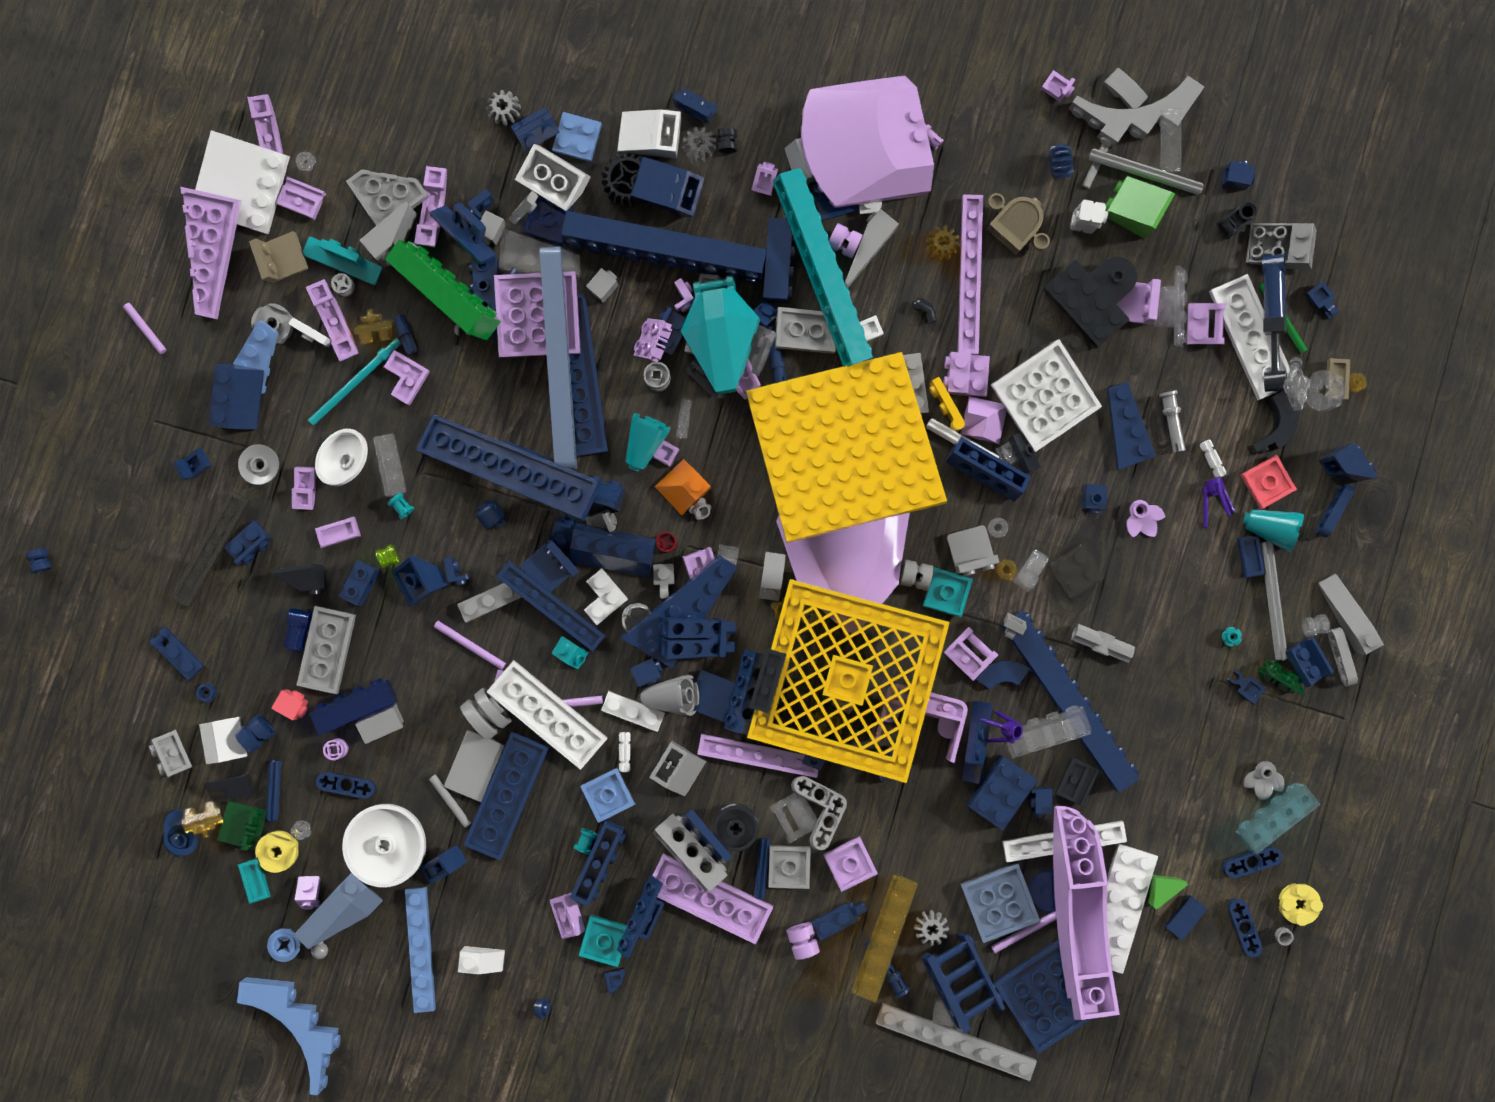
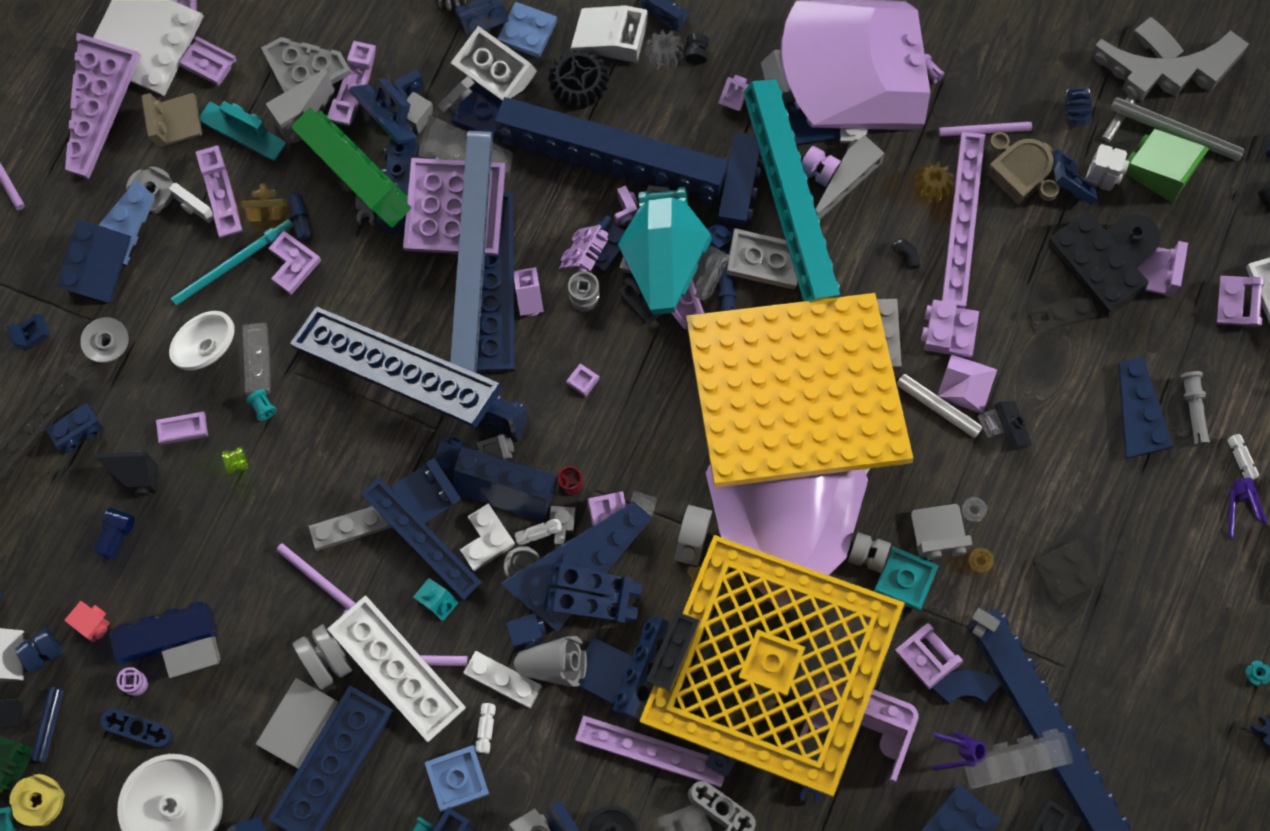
camera: 15 degrees right, 15 degrees down
clear plate [291,820,311,840] -> none
lavender slope [292,467,317,510] -> none
clear plate [296,152,316,171] -> none
light grey plate [297,606,356,694] -> none
light grey wheel [331,273,355,297] -> none
dark blue brick [339,560,381,606] -> none
dark blue slope [391,556,448,607] -> none
light grey bar [429,775,471,828] -> none
dark blue bracket [443,557,471,586] -> none
dark blue head [476,499,506,530] -> none
light grey brick [586,268,618,303] -> none
teal cone [625,413,671,471] -> none
dark blue slope [631,157,704,218] -> none
light grey slope [649,741,706,796] -> none
orange slope [654,459,711,515] -> none
clear axle [676,399,692,439] -> none
light grey plate [689,498,711,520] -> none
white plate [860,316,884,342] -> none
yellow plate [929,377,965,432] -> none
dark blue brick [945,437,1031,502] -> none
dark blue bracket [962,701,993,784] -> none
white plate [991,339,1102,452] -> none
clear piece [1012,550,1049,593] -> none
lavender bracket [1041,70,1075,102] -> none
light grey piece [1071,624,1135,663] -> none
dark blue brick [1081,484,1108,514] -> none
lavender plate [1126,500,1165,537] -> none
clear bracket [1154,266,1188,348] -> none
clear tile [1161,108,1182,172] -> none
none -> lavender slope [514,267,544,316]
none -> white axle [515,519,562,545]
none -> lavender bar [938,122,1032,137]
none -> dark blue plate [1052,149,1097,205]

